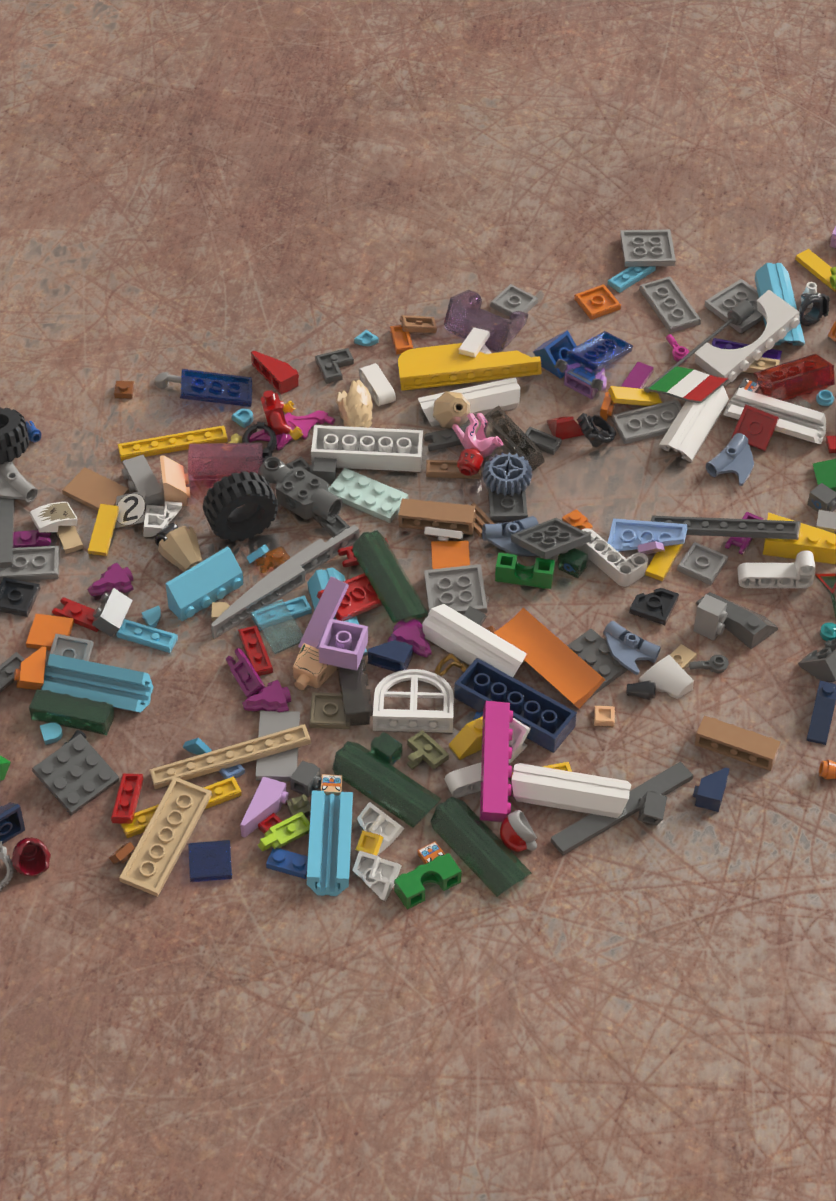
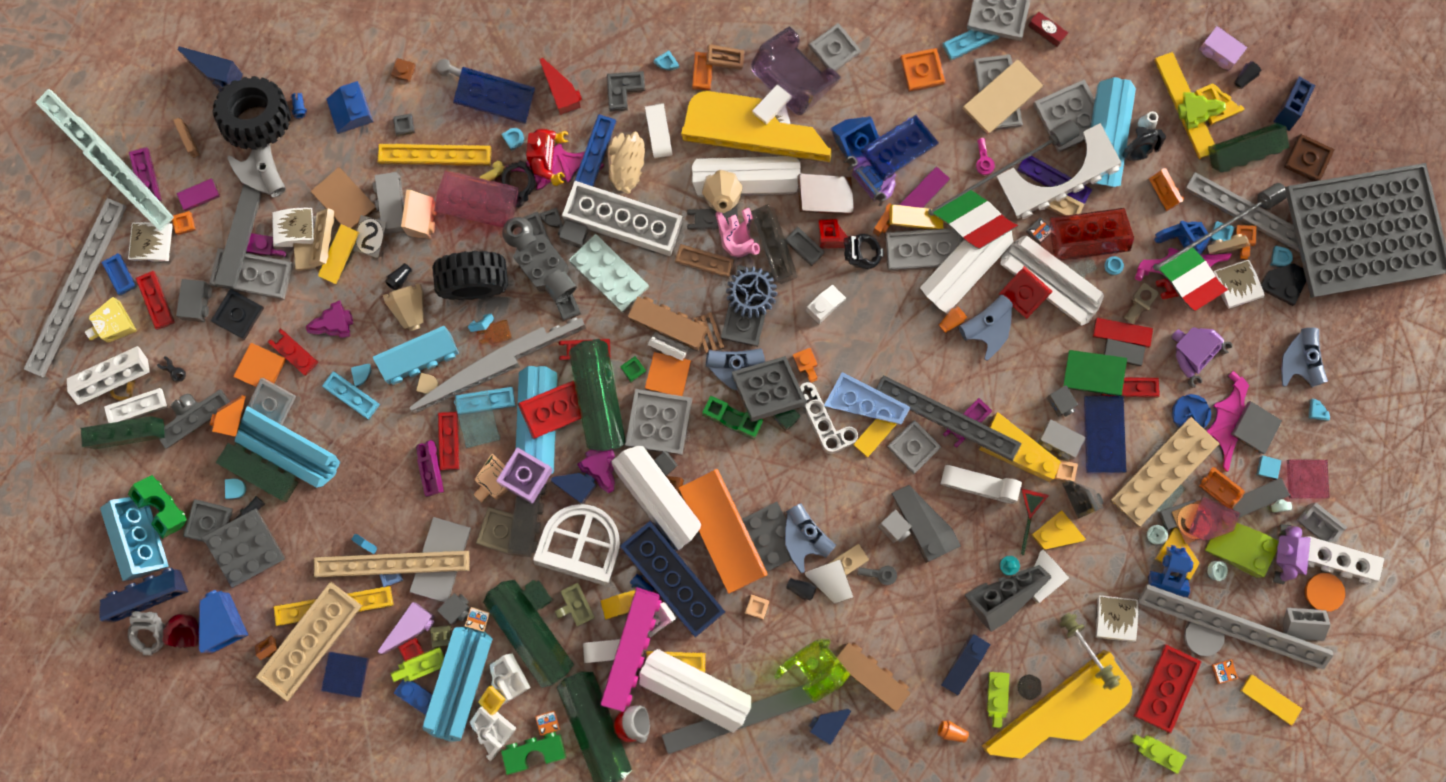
camera: 15 degrees right, 30 degrees up
brick [92,588,133,636] -> none
red tile [111,773,144,824] -> none
white slope [143,501,182,537] -> none
magenta rock [242,680,291,713] -> none
lavender tile [298,576,349,649] -> none
pearl gold piece [435,653,469,676] -> none
red head [457,448,483,476] -> none
black plate [629,588,679,625] -> none
lavender tile [637,541,665,554] -> none
dark grey brick [637,791,667,826] -> none
none -> dark grey tile [183,499,233,542]
none -> blue slope [199,590,249,653]
none -> tan plate [309,208,334,267]
none -> blue slope [326,81,373,134]
none -> dark grey tile [393,114,415,136]
none -> blue tile [574,114,616,187]
none -> green tile [620,356,646,383]
none -> clear neon green piece [775,638,850,703]
none -> tile [797,174,854,215]
none -> white slope [806,285,846,324]
none -> orange cone [938,306,967,333]
none -> tan tile [963,59,1043,135]
none -> dark red slope [1028,12,1069,47]

